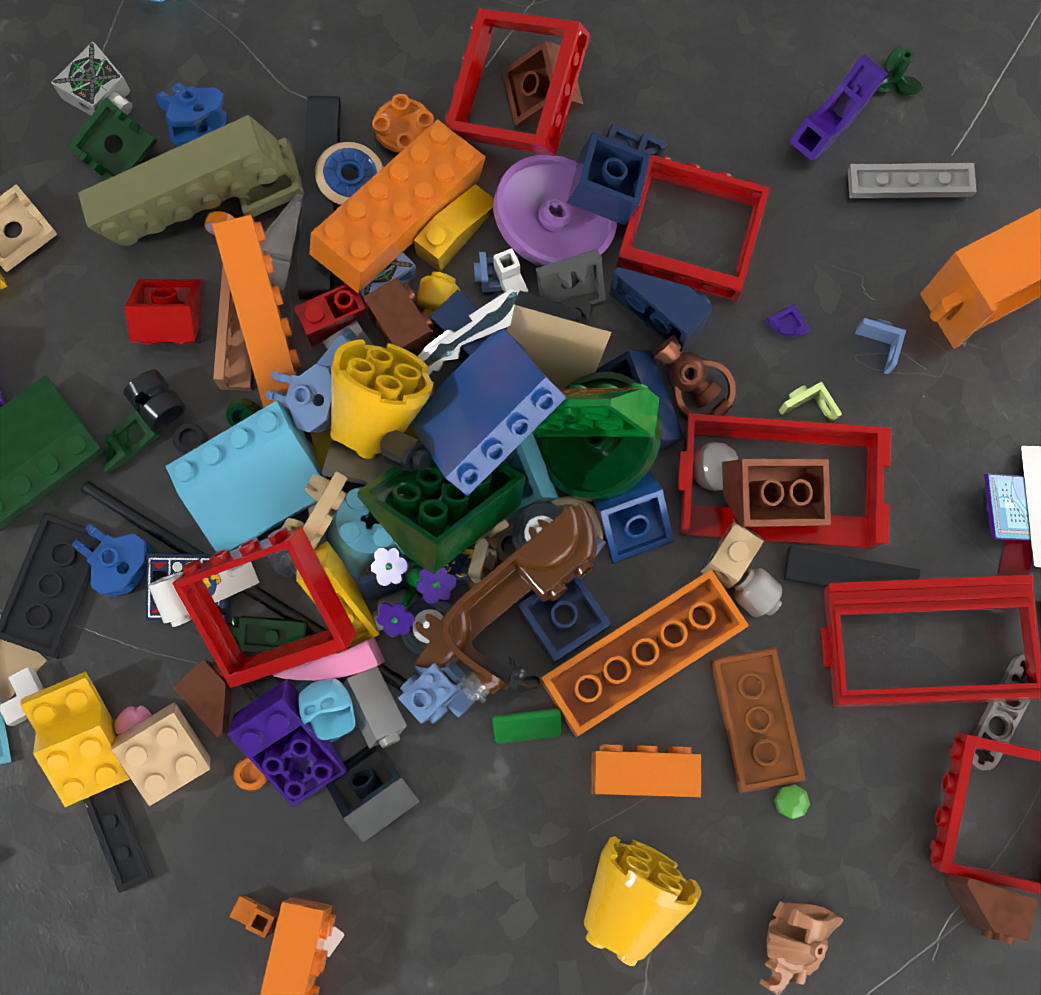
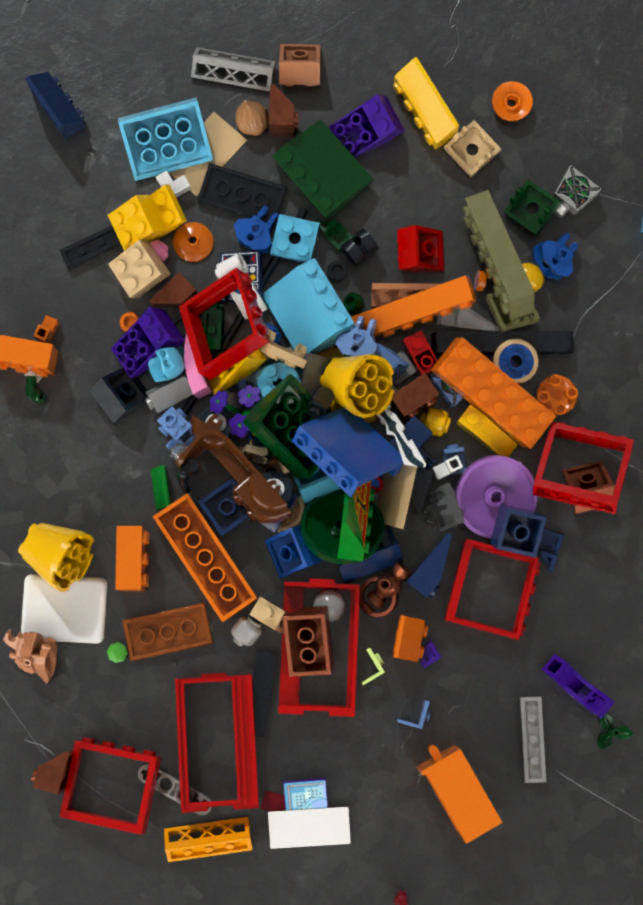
camera: 90 degrees right, 5 degrees up
none -> white piece [21,574,108,643]
none -> dark green arm [26,376,46,404]
none -> orange dish [173,222,214,262]
none -> medium azure piece [270,214,319,263]
none -> orange slope [392,615,428,662]

